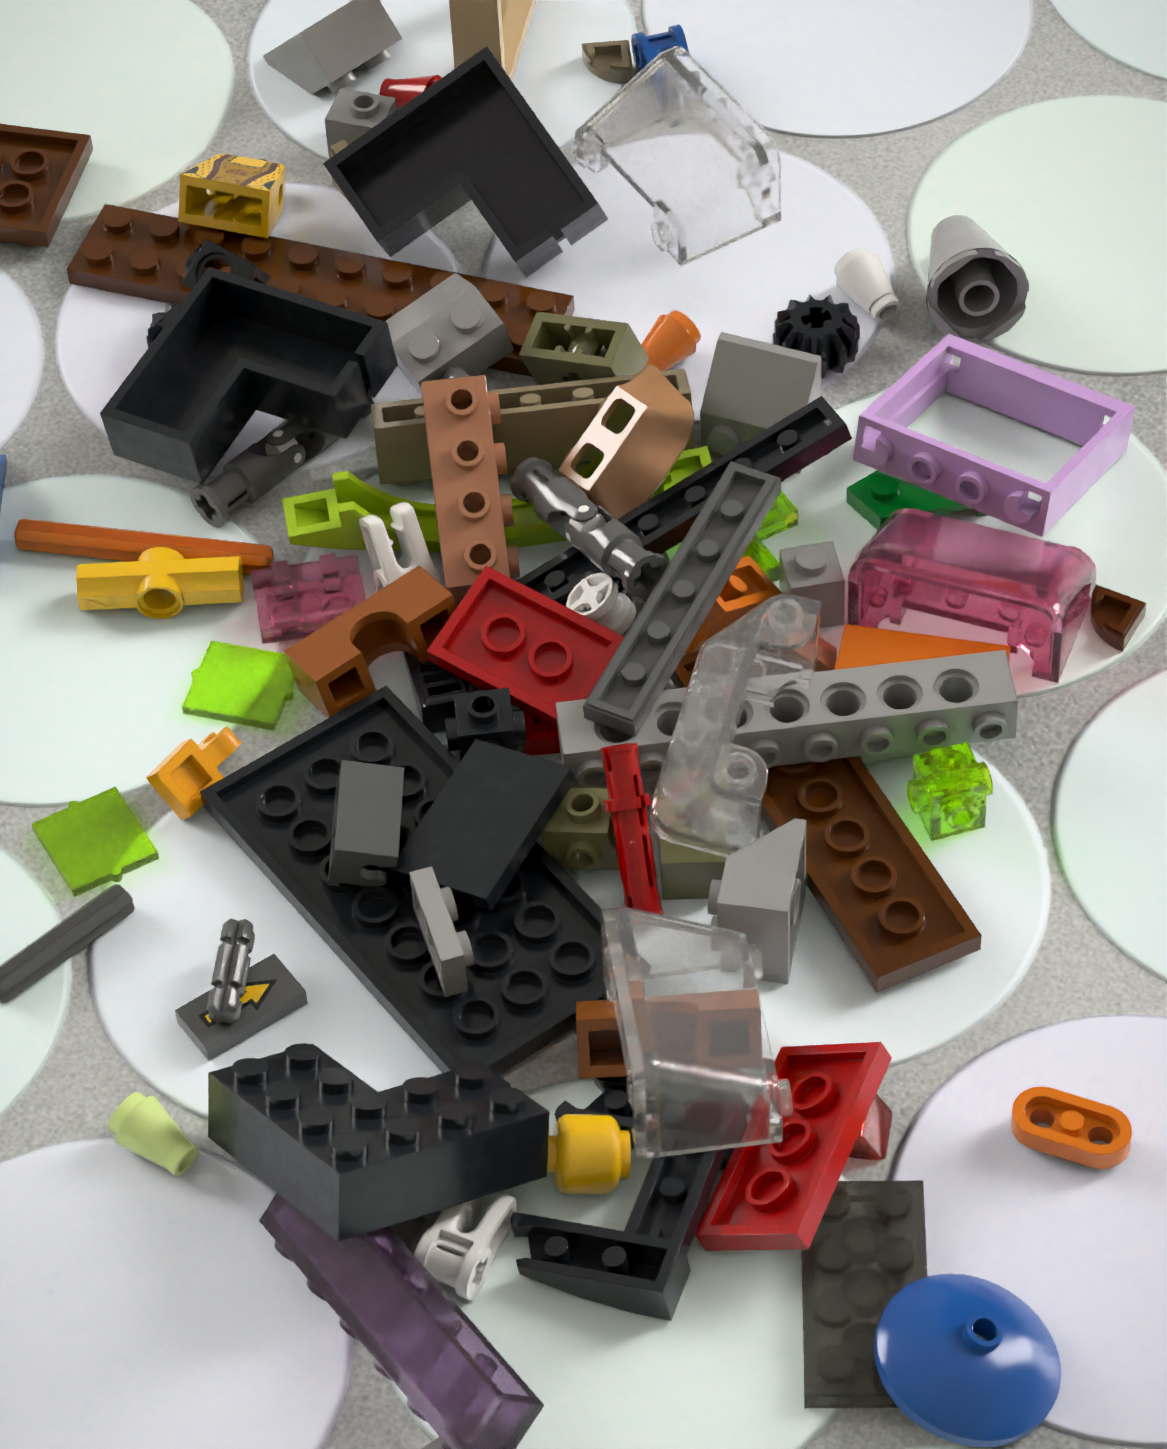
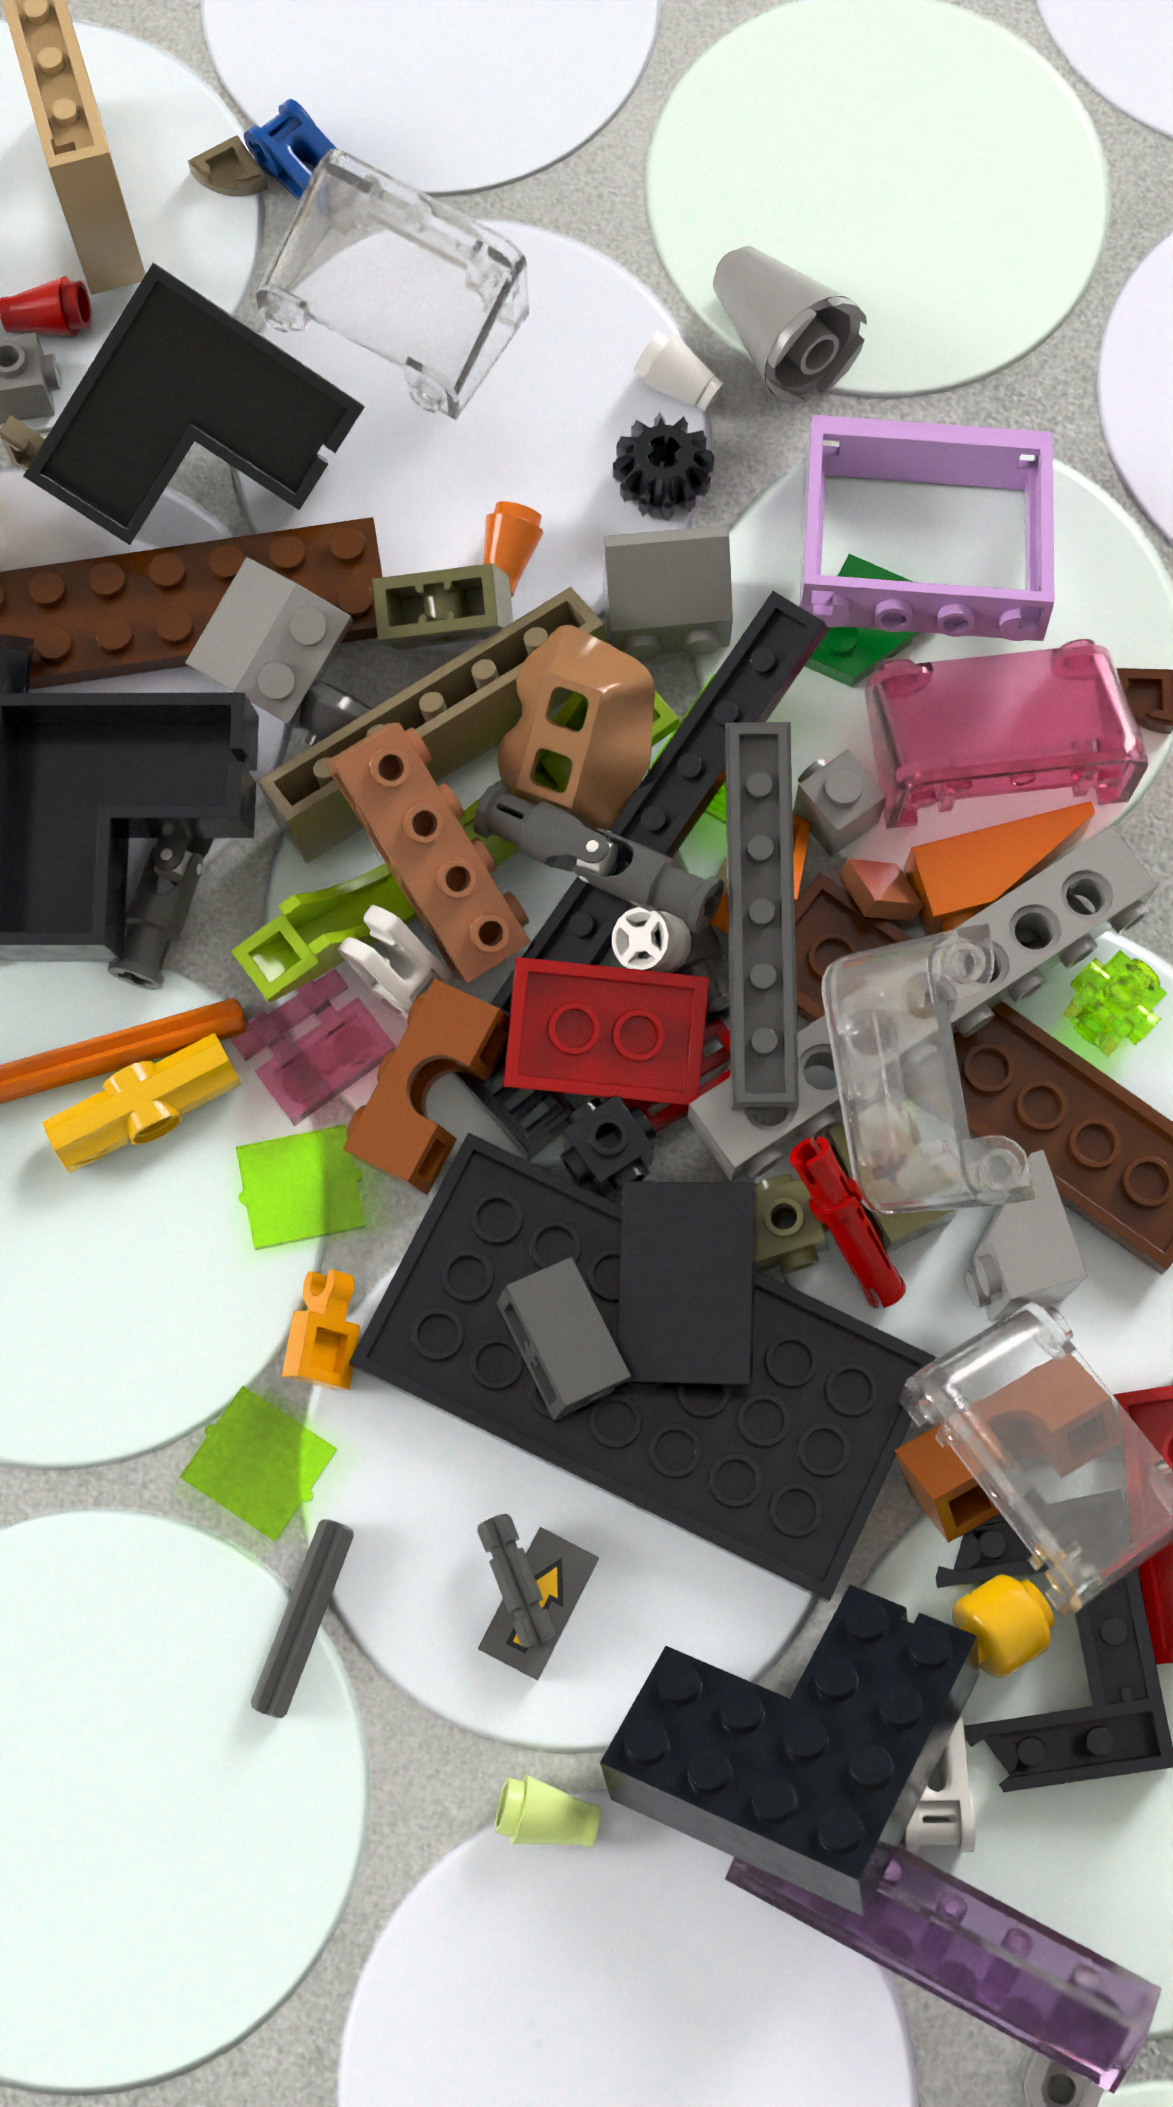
camera: 30 degrees left, 25 degrees up
light grey plate [409,866,474,997] -> none

